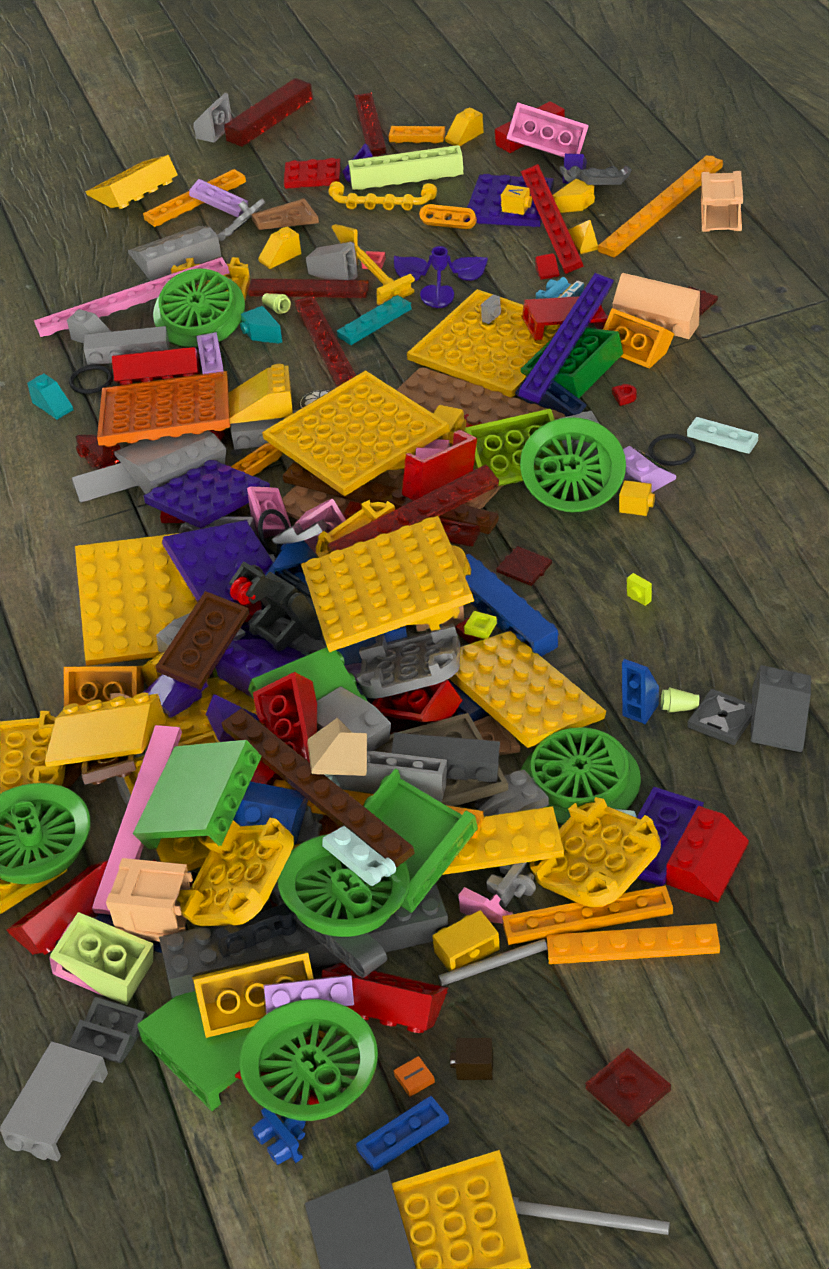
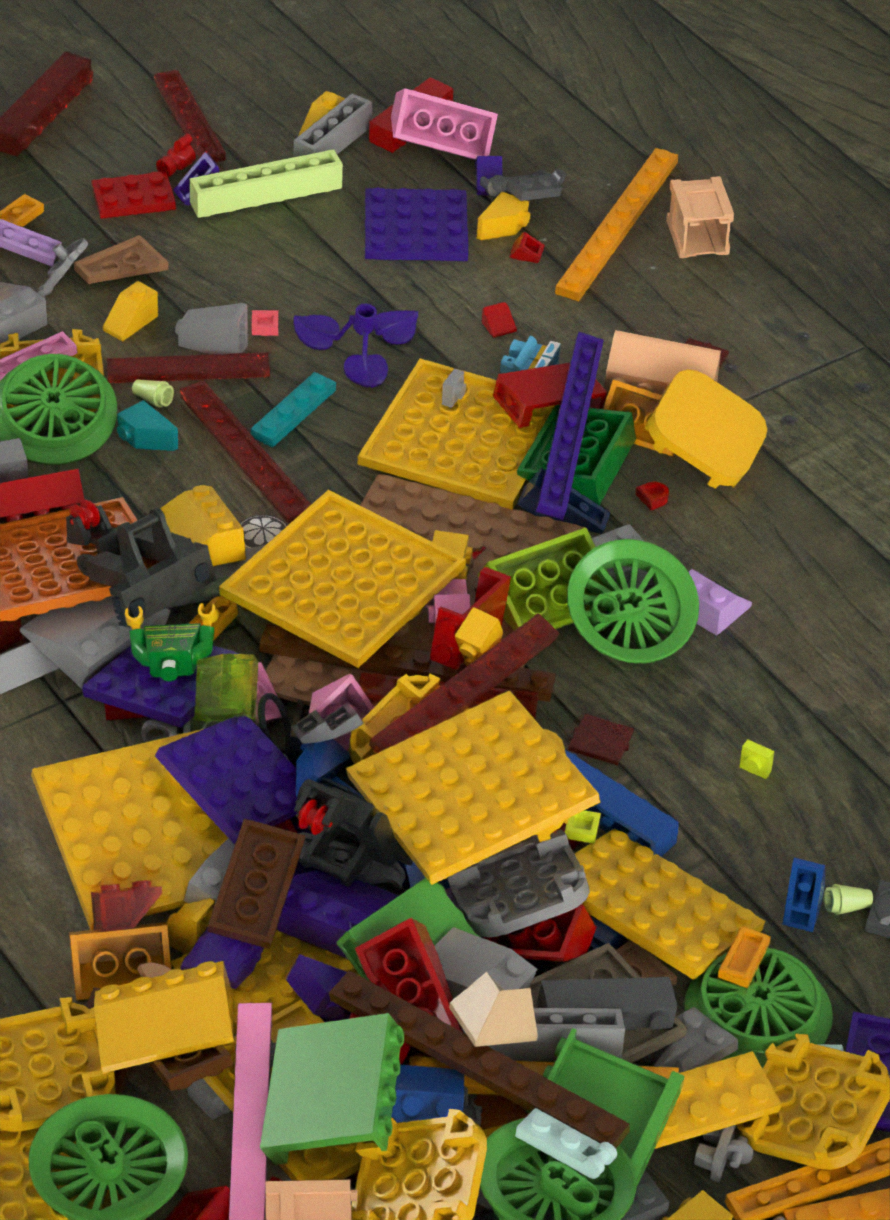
camera: 20 degrees left, 0 degrees up
lavender plate [197,332,224,374] -> none
yellow bar [328,182,437,210] -> none
yellow piece [332,224,415,306] -> none
light orange plate [389,126,446,144] -> none
light orange plate [419,204,477,229] -> none
bright pink slope [459,887,513,924] -> none
yellow brick [501,185,532,215] -> none
red plate [520,164,584,274] -> none
yellow slope [568,220,598,254] -> none
yellow brick [619,480,655,516] -> none
black tyre [648,434,696,466] -> none
light aqua plate [687,417,758,454] -> none
none -> pearl dark grey container [66,500,216,627]
none -> clear red slope [91,880,162,932]
none -> green torso [125,603,219,682]
none -> red piece [156,133,196,178]
none -> clear neon green slope [194,654,258,722]
none -> light grey brick [293,93,373,157]
none -> yellow slope [455,607,503,674]
none -> red slope [509,232,545,263]
none -> yellow tile [645,369,767,489]
none -> light orange tile [717,926,771,988]

